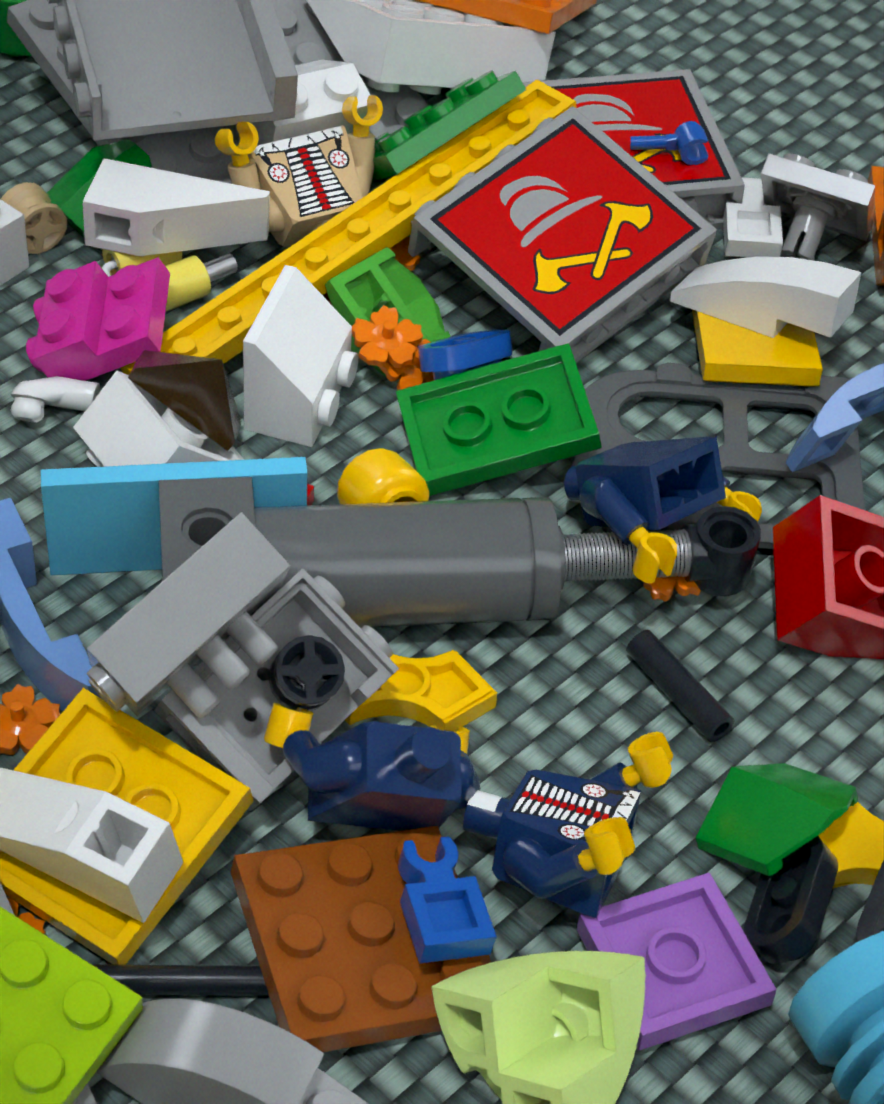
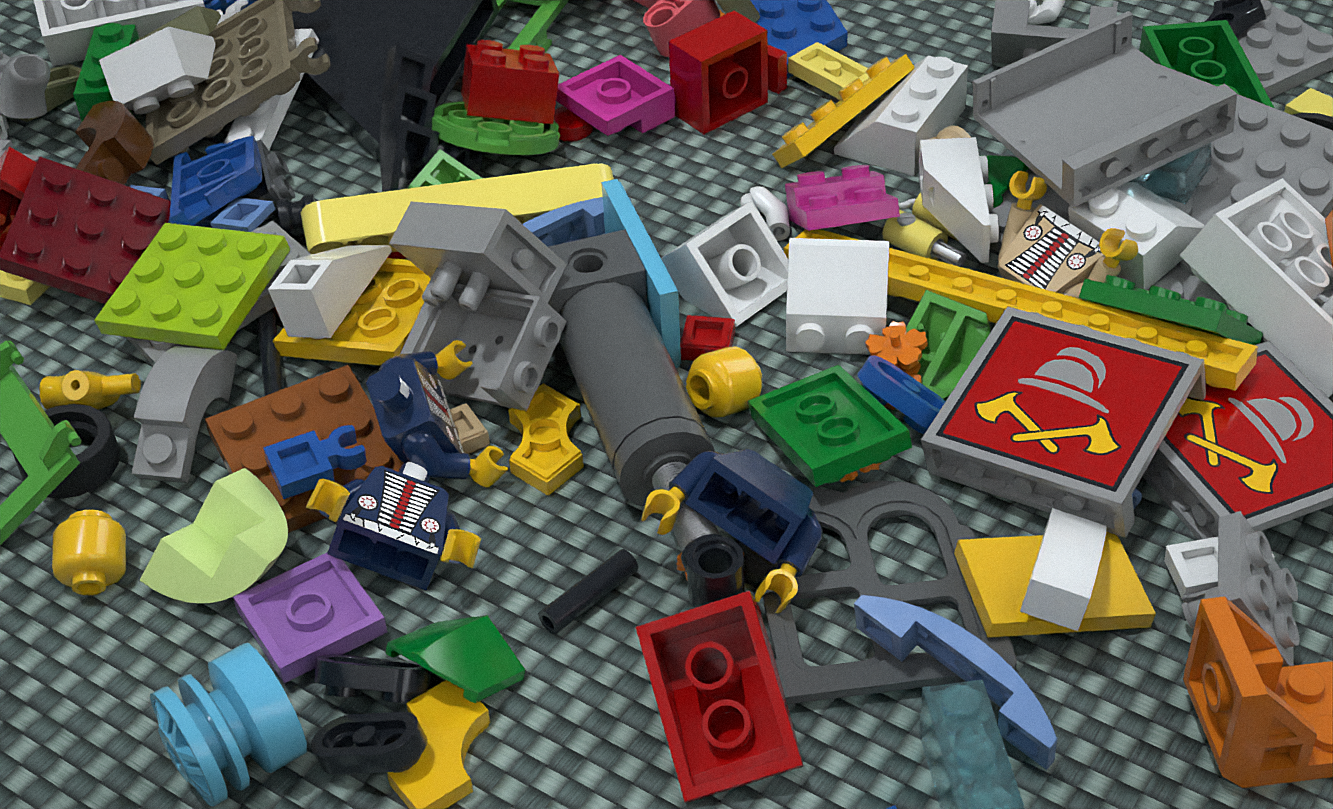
camera: 85 degrees right, 5 degrees down
dark brown slope [128,350,242,451] -> none
black wheel [268,635,345,711] -> none
blue hand [630,121,708,165] -> none

